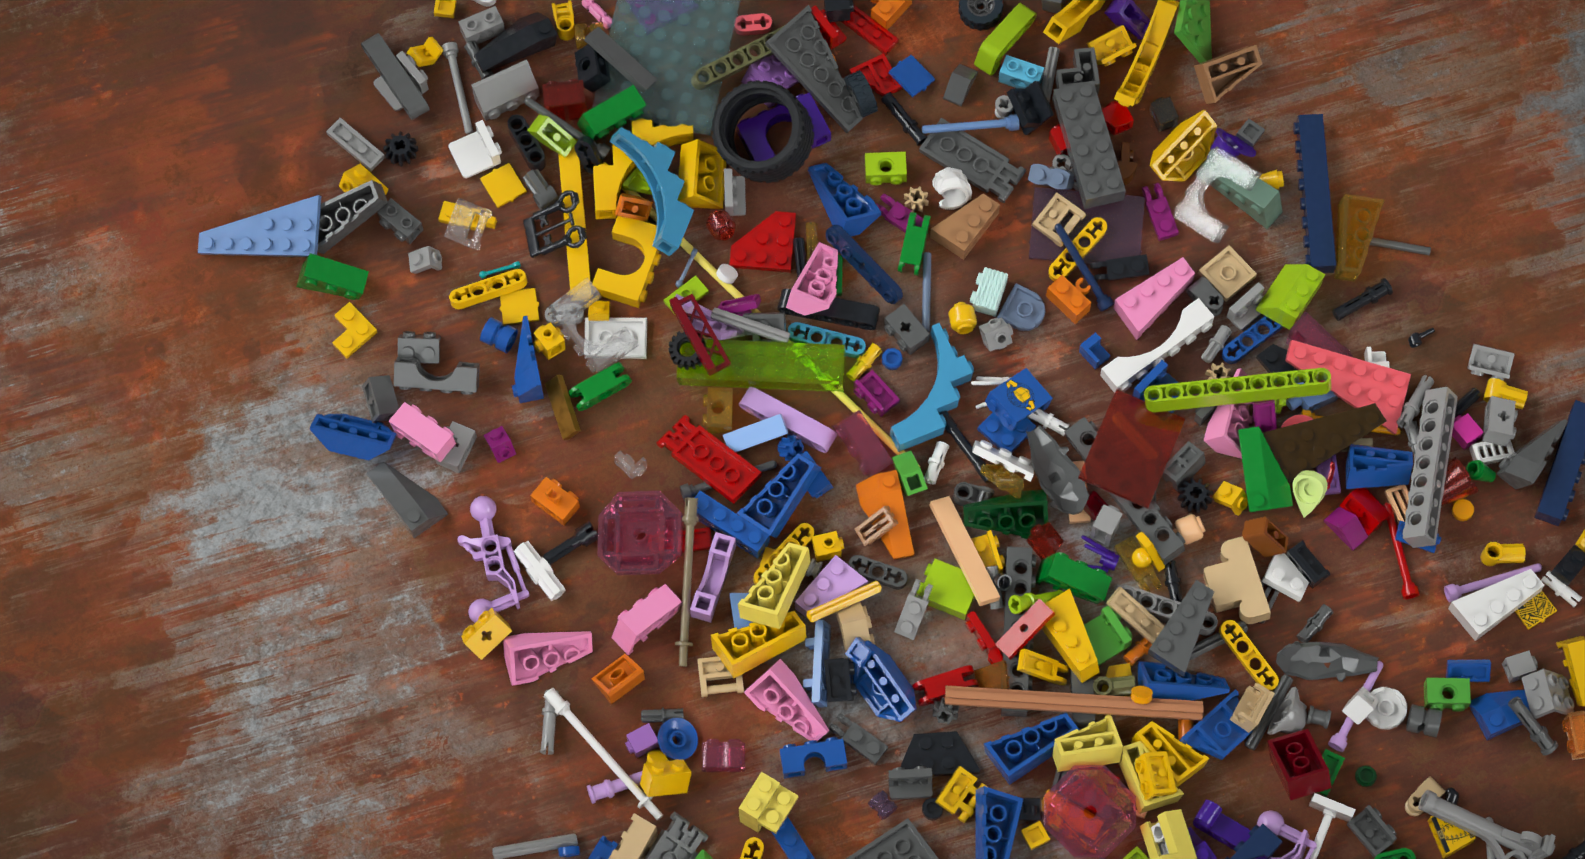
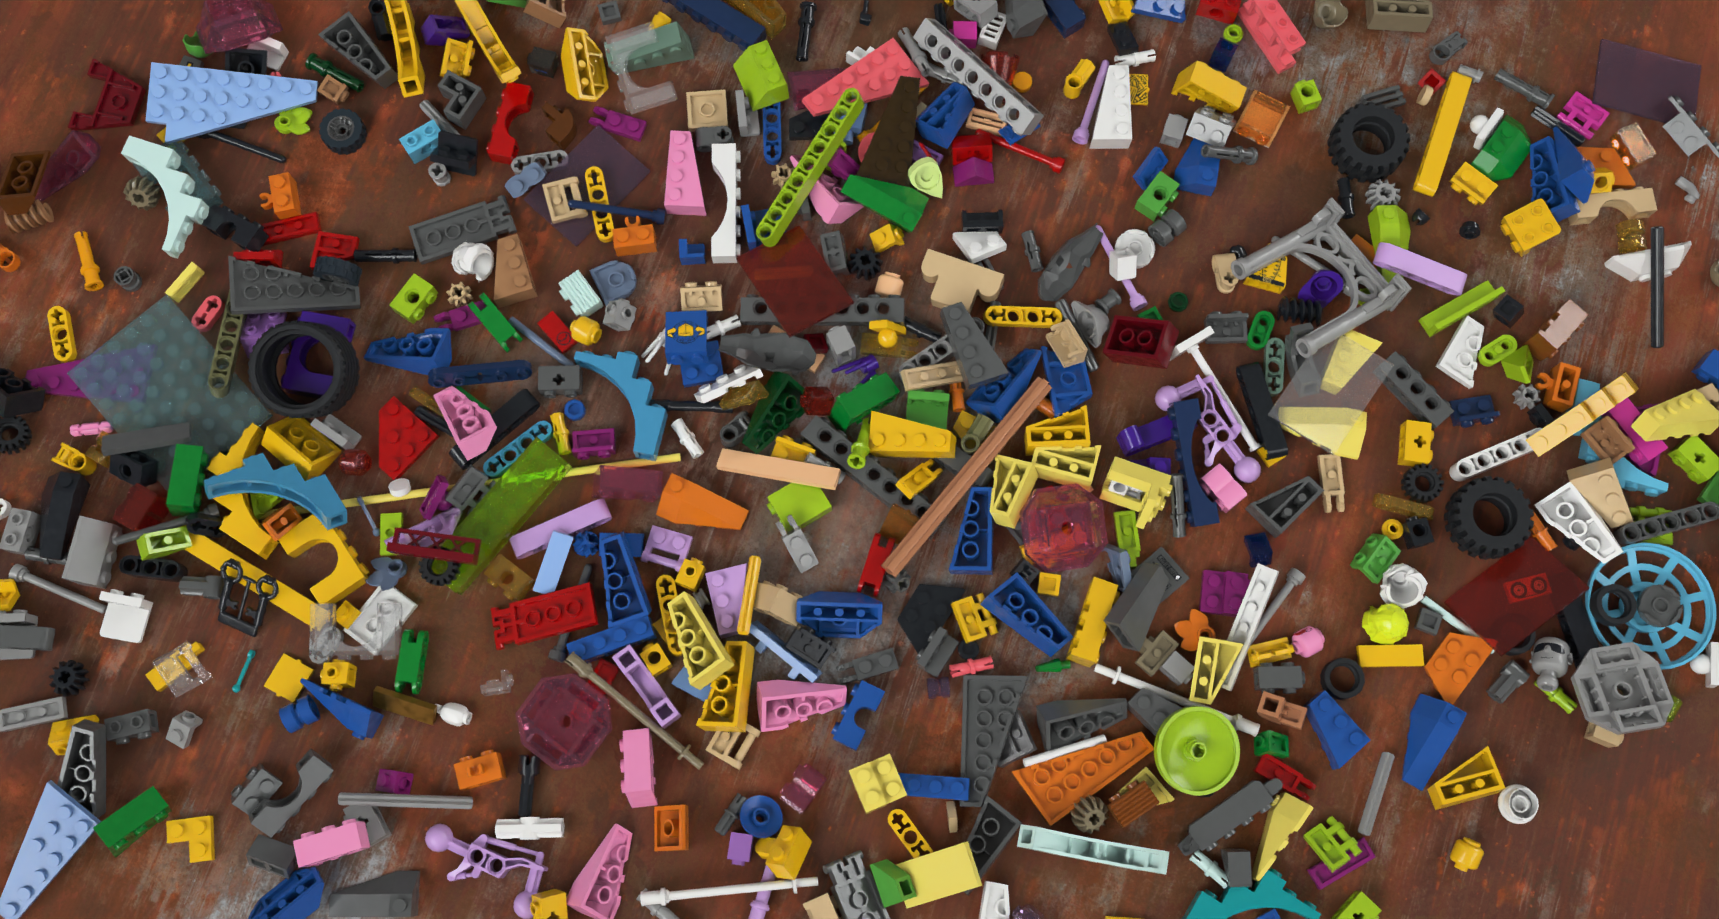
camera: 55 degrees left, 5 degrees up
yellow beam [449,269,527,309] -> none
yellow piece [480,163,527,208] -> none
light grey axle [711,308,790,344] -> none
tile [845,637,875,667] -> none
dark grey beam [849,555,907,590] -> none
medium nougat tile [855,506,898,546] -> none
blue piece [888,55,935,97] -> none
bright green slope [891,450,928,497] -> none
medium blue piece [922,114,1019,134] -> none
dark grey slope [943,64,978,107] -> none
red hinge [965,611,1003,668] -> none
lime beam [974,3,1037,76] -> none
black hinge [993,573,1012,591] -> none
tile [995,598,1055,660] -> none
dark grey brick [1052,81,1126,209] -> none
black hinge [1090,254,1150,281] -> none
light orange tile [1131,686,1153,704] -> none
yellow bracket [1135,751,1177,800] -> none
light grey axle [1201,325,1232,363] -> none
dark purple piece [1210,128,1256,160] -> none
dark orange brick [1242,516,1289,557] -> none
green cone [1466,460,1496,482] -> none
none -> light grey axle [338,792,473,809]
none -> sand blue plate [365,557,407,591]
none -> white plant [435,702,472,727]
none -> red tile [537,310,578,354]
none -> yellow brick [640,642,673,678]
none -> lavender plate [641,525,693,572]
none -> tan bracket [680,281,723,311]
none -> coral pin [949,656,994,678]

